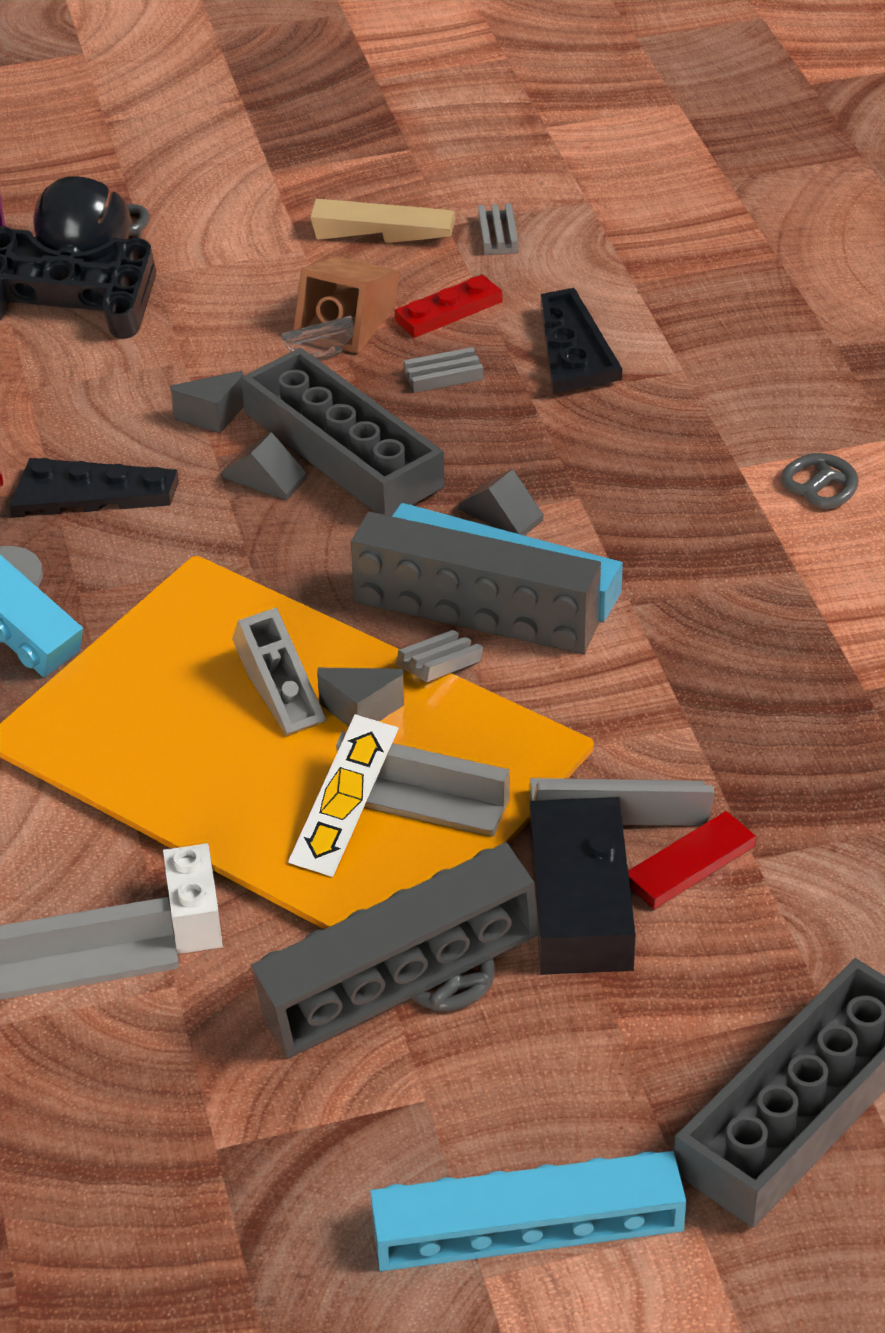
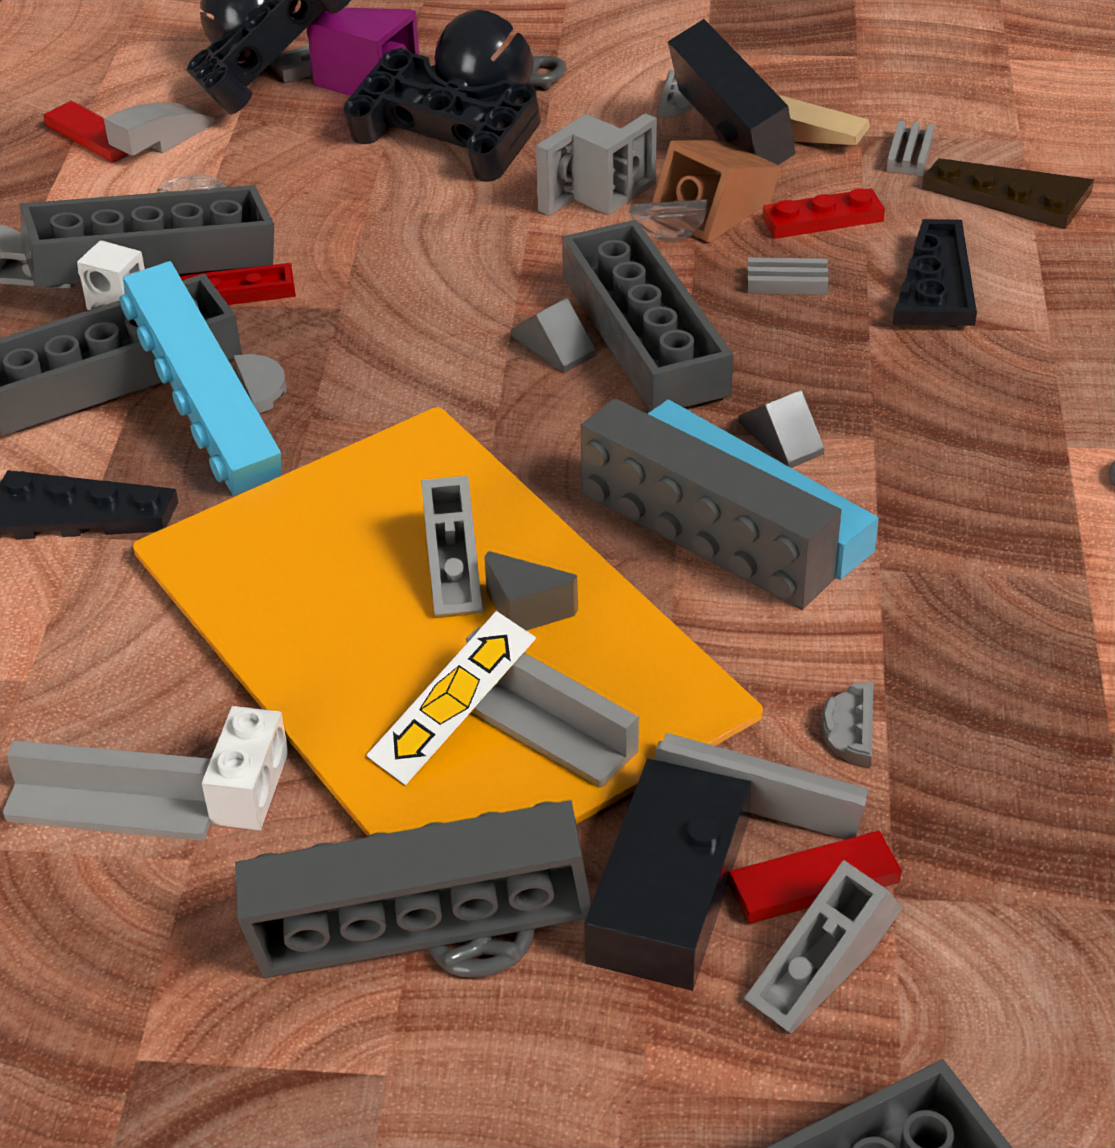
camera: 20 degrees right, 0 degrees up
black wing [9,458,179,518] -> none
dark grey slope [170,370,244,433] -> none
light grey tile [396,630,483,682] -> none
none -> light grey bracket [536,113,657,216]
none -> light grey tile [658,70,694,117]
none -> black brick [668,19,796,165]
none -> light grey slope [744,860,903,1034]
none -> light grey tile [821,682,874,768]
none -> dark brown wing [922,158,1094,229]

